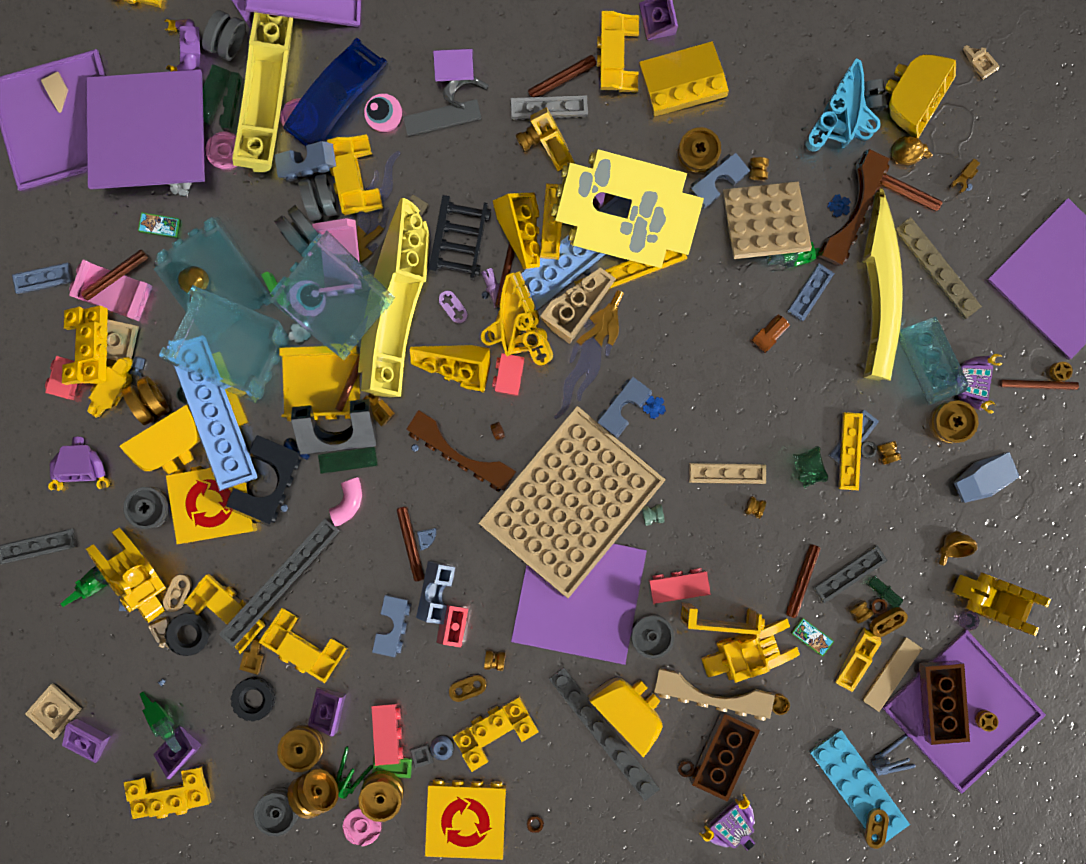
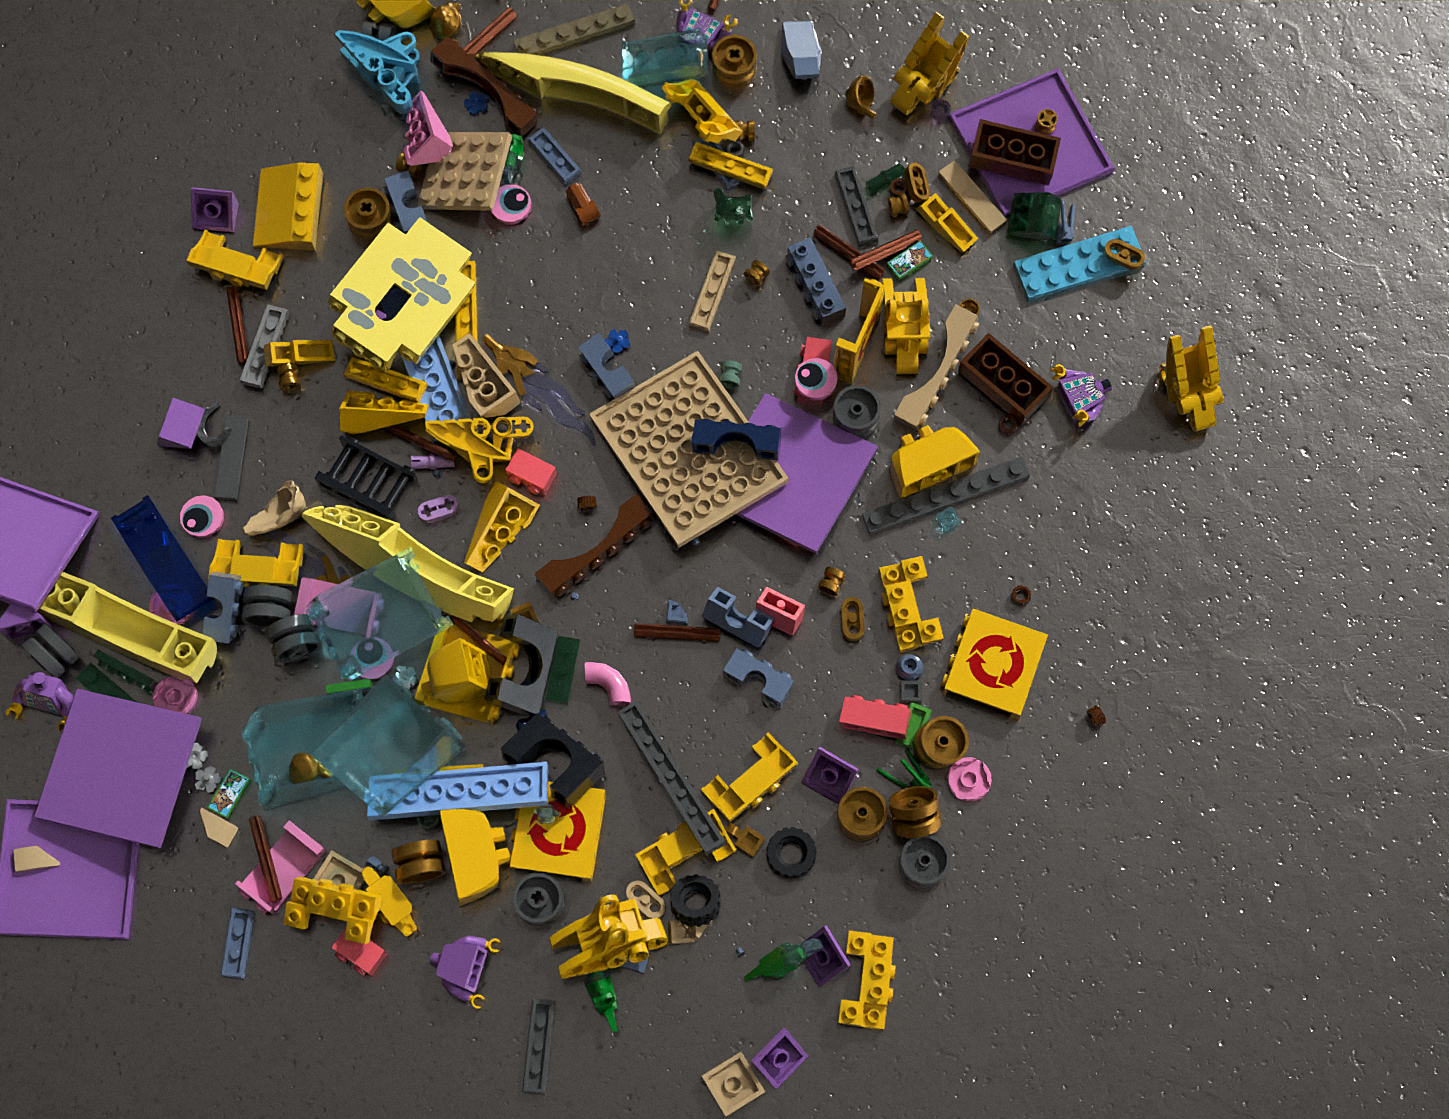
camera: 70 degrees left, 15 degrees down
none -> light grey plant [195,766,222,793]
none -> tan slope [199,808,239,848]
none -> tan hair [243,481,306,536]
none -> bright pink wedge [404,91,453,166]
none -> yellow hips [421,638,492,703]
none -> tile [491,184,531,225]
none -> clear light blue plate [534,804,560,823]
none -> yellow bracket [661,78,743,144]
none -> dark blue arch [691,419,782,461]
none -> sand blue brick [785,237,846,326]
none -> tile [795,358,838,401]
none -> copper axle [849,230,922,270]
none -> clear light blue plate [936,507,961,531]
none -> clear green slope [1007,192,1062,240]

